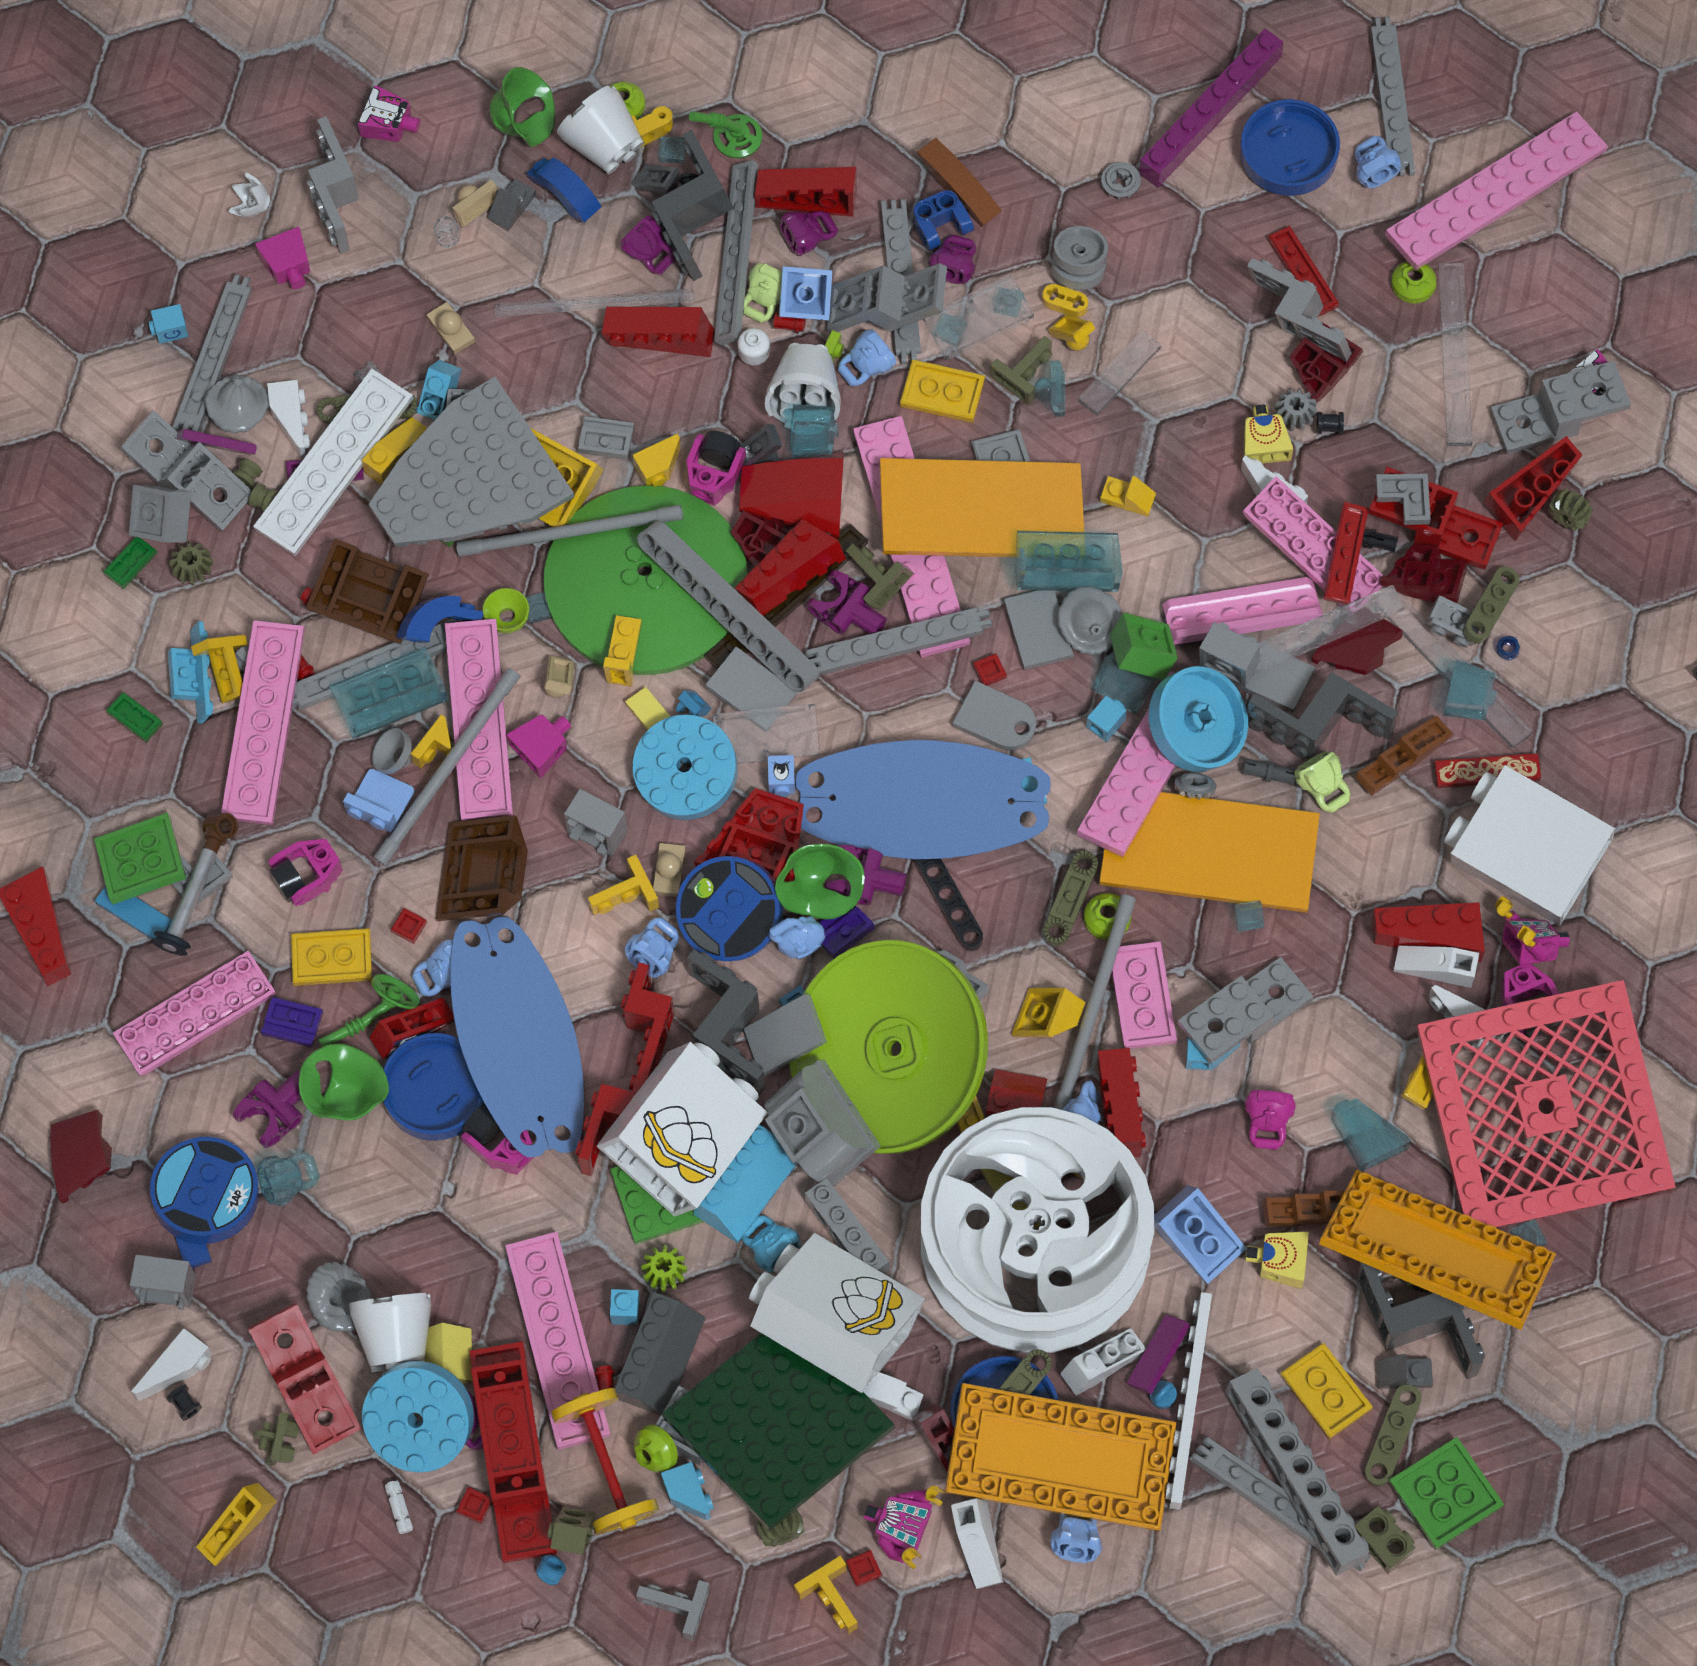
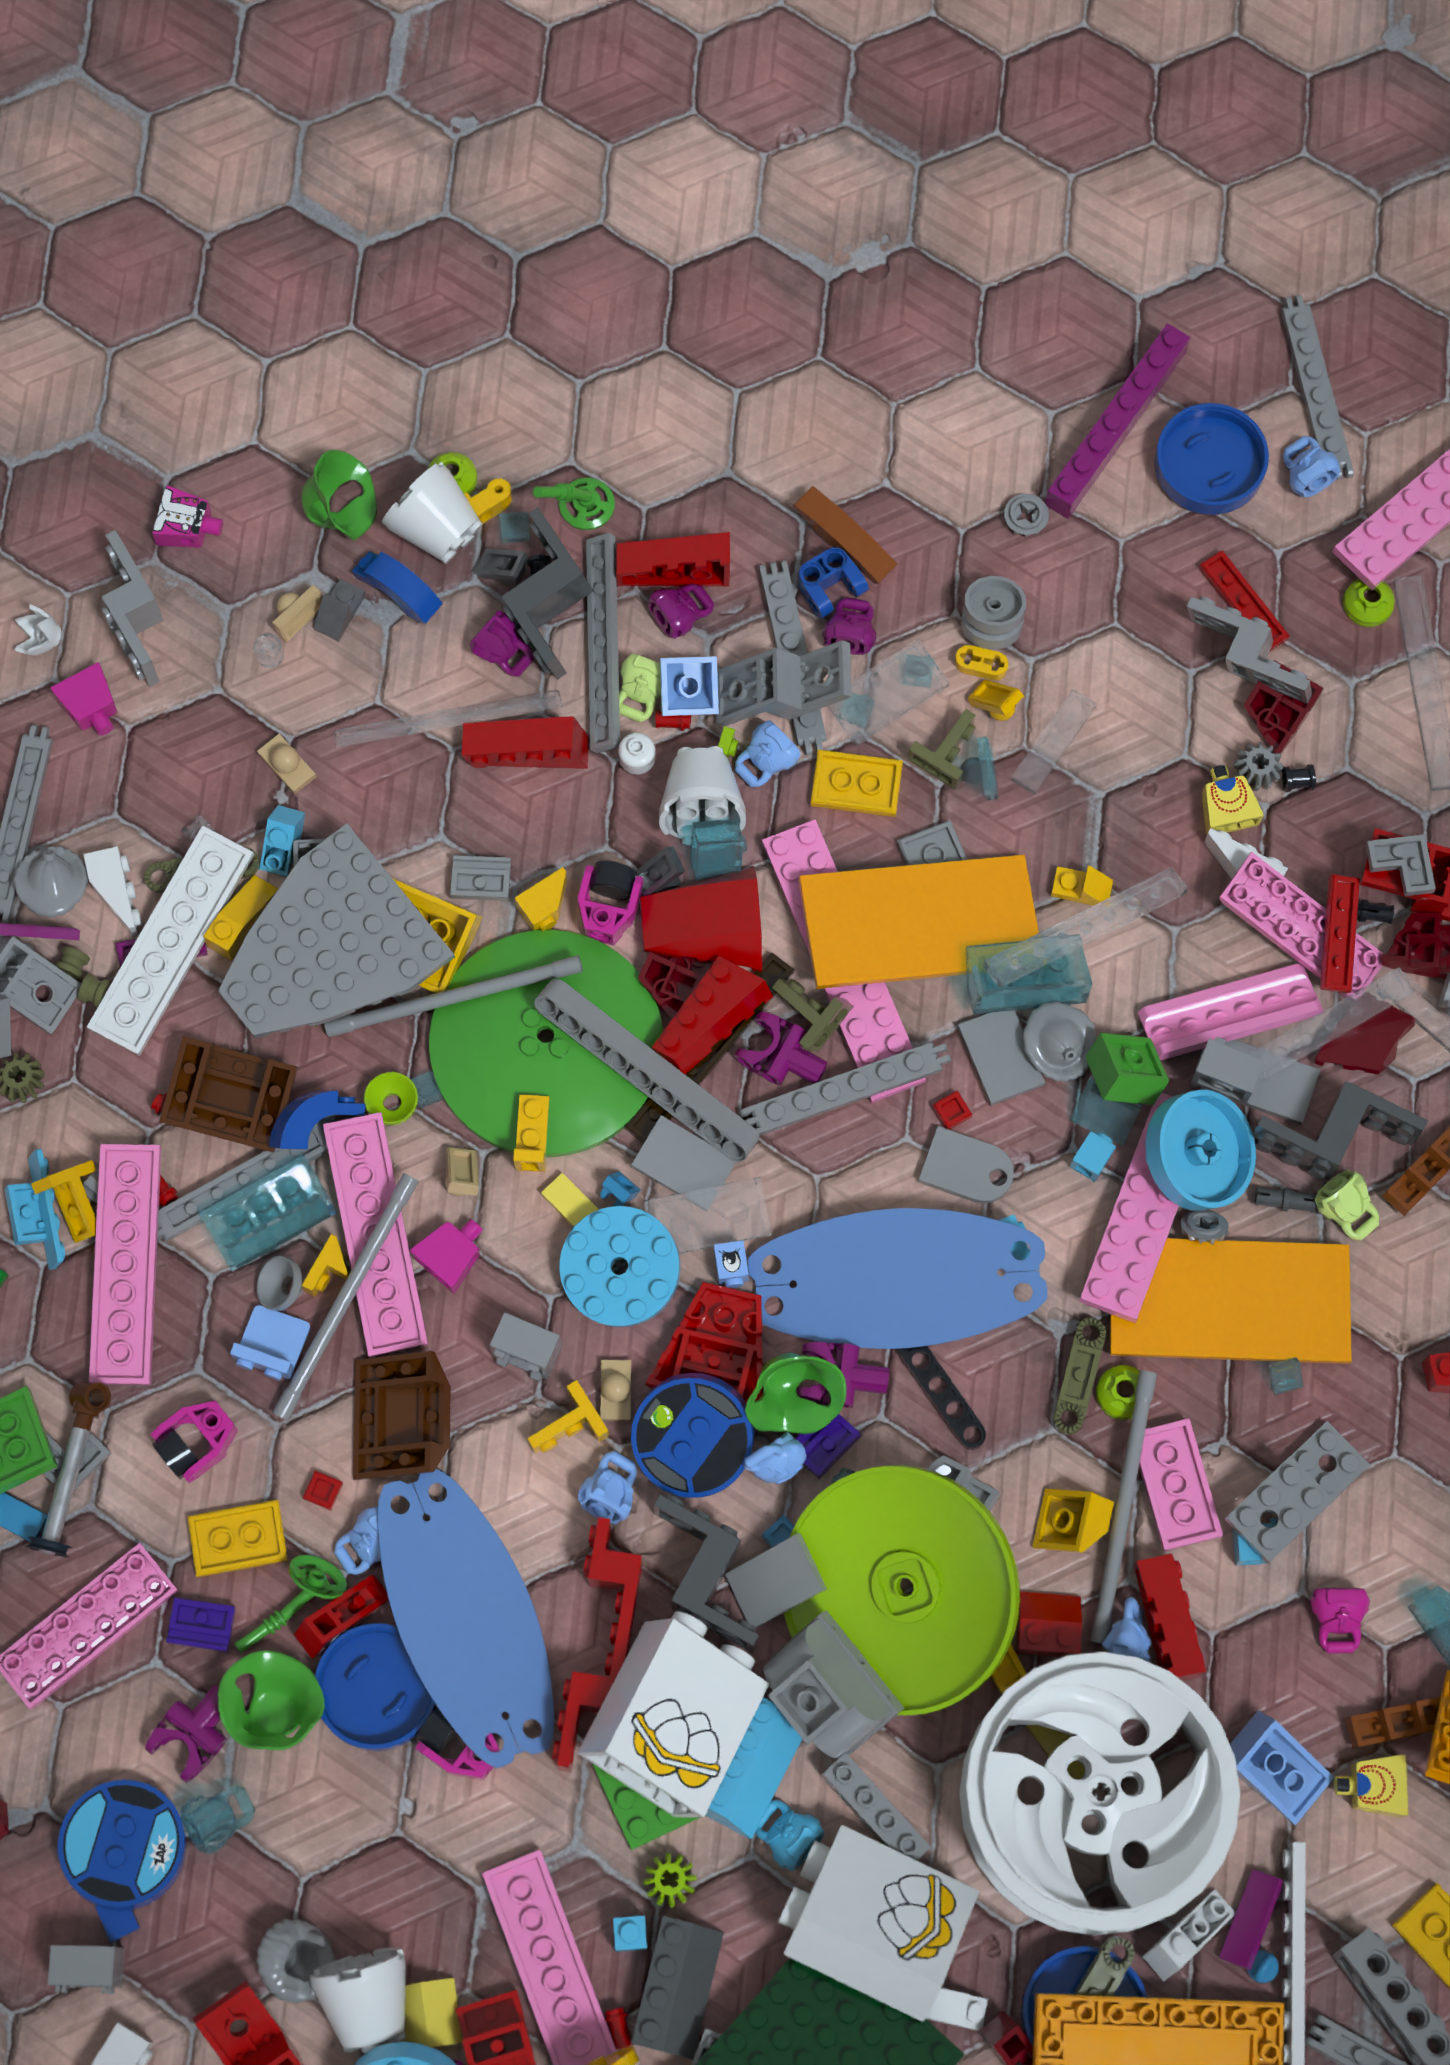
camera: 10 degrees left, 5 degrees up
none -> clear tile [983,867,1189,988]

